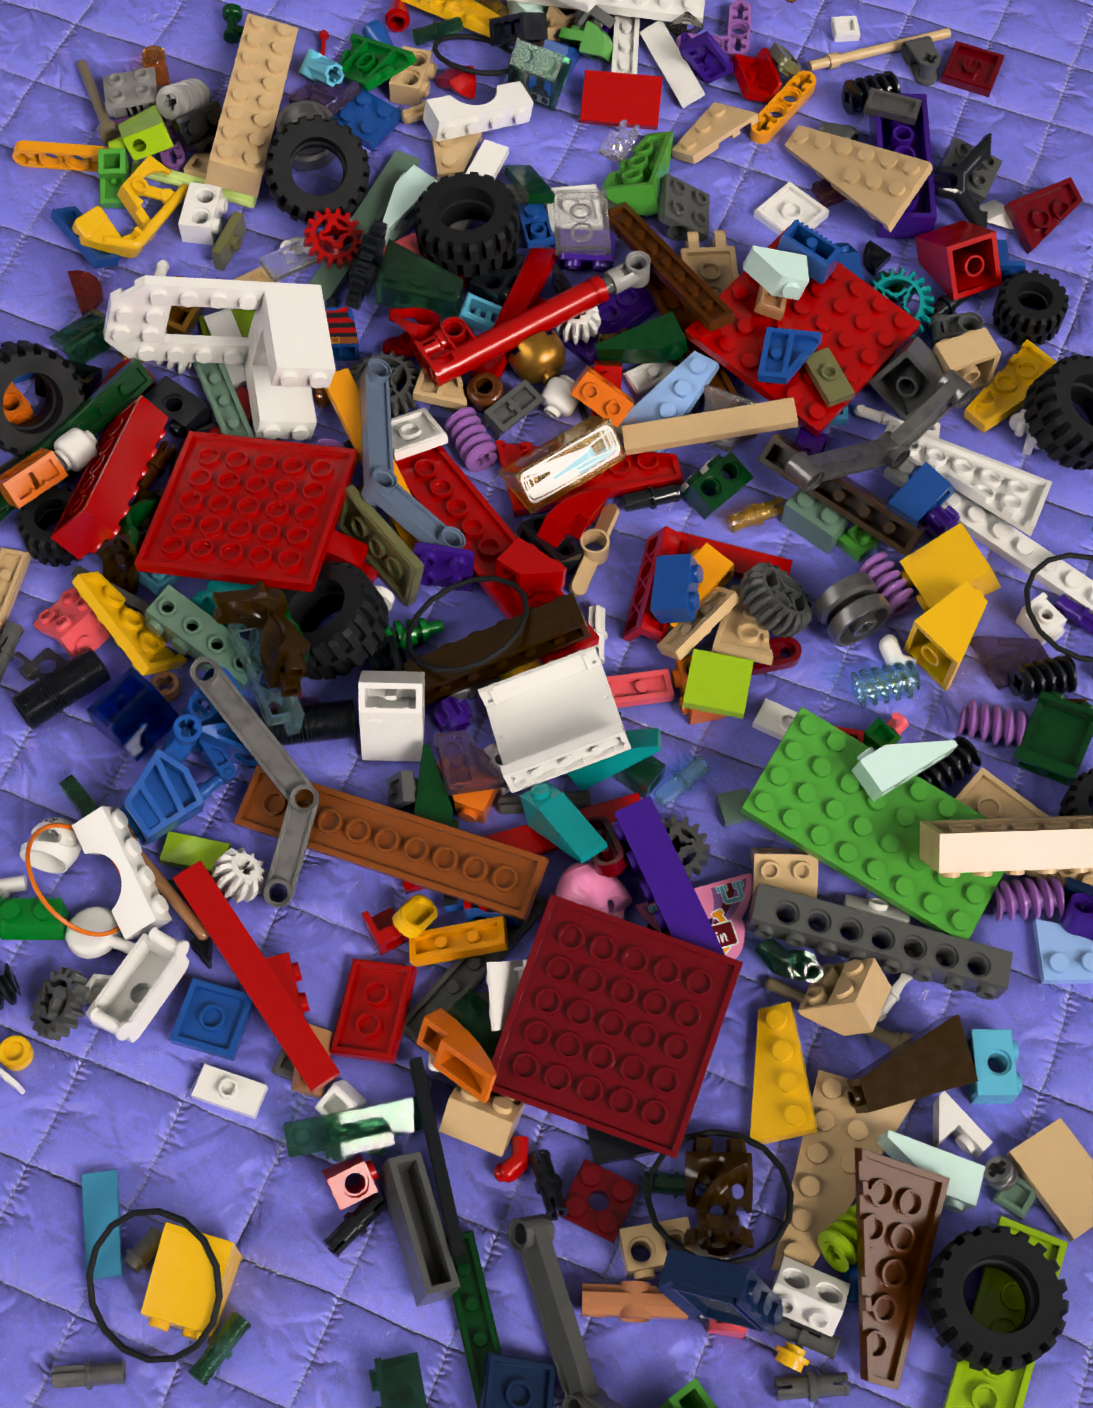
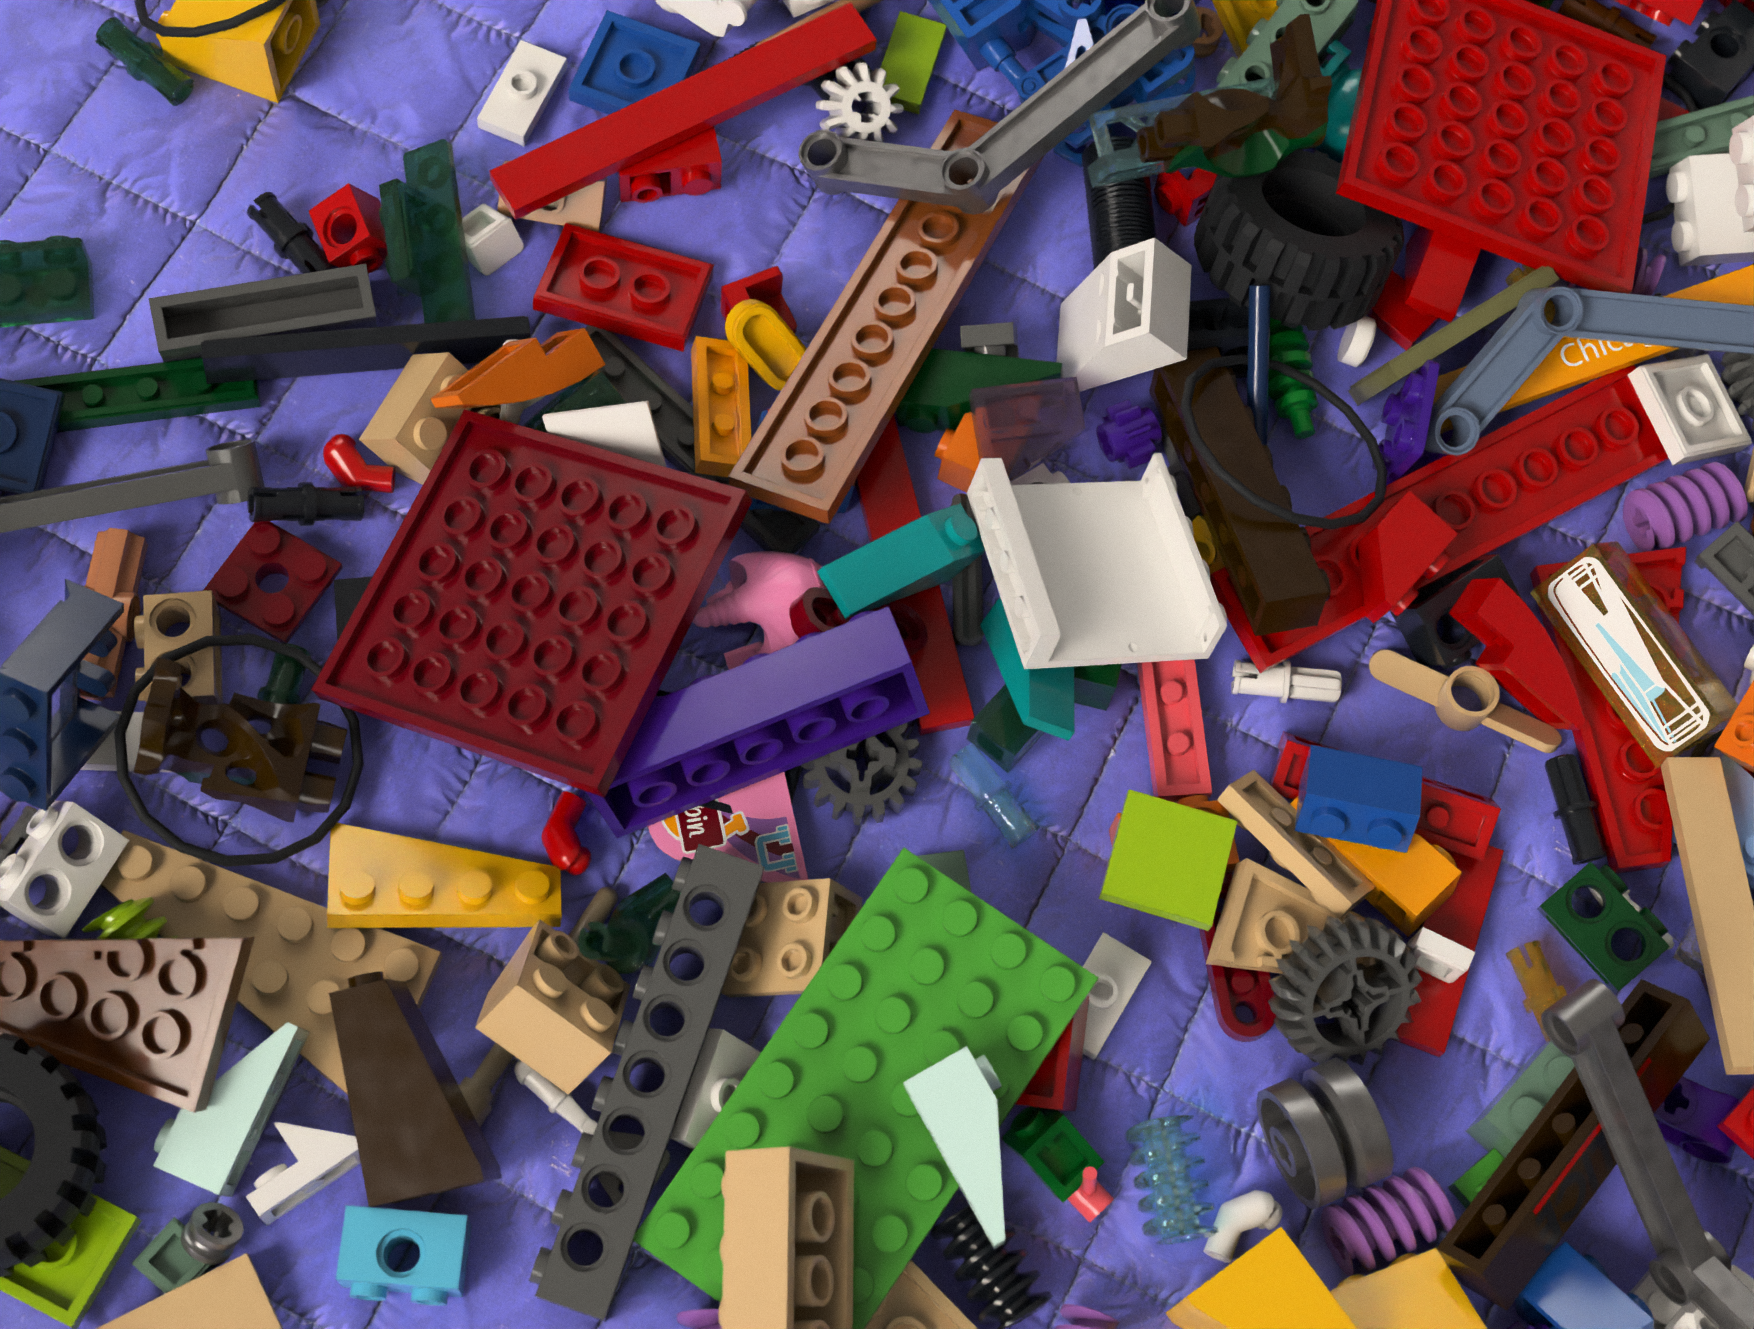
camera: 85 degrees right, 5 degrees up
none -> red arm [541,791,592,876]
none -> dark blue bar [1247,284,1271,445]
none -> white tile [1406,927,1475,984]

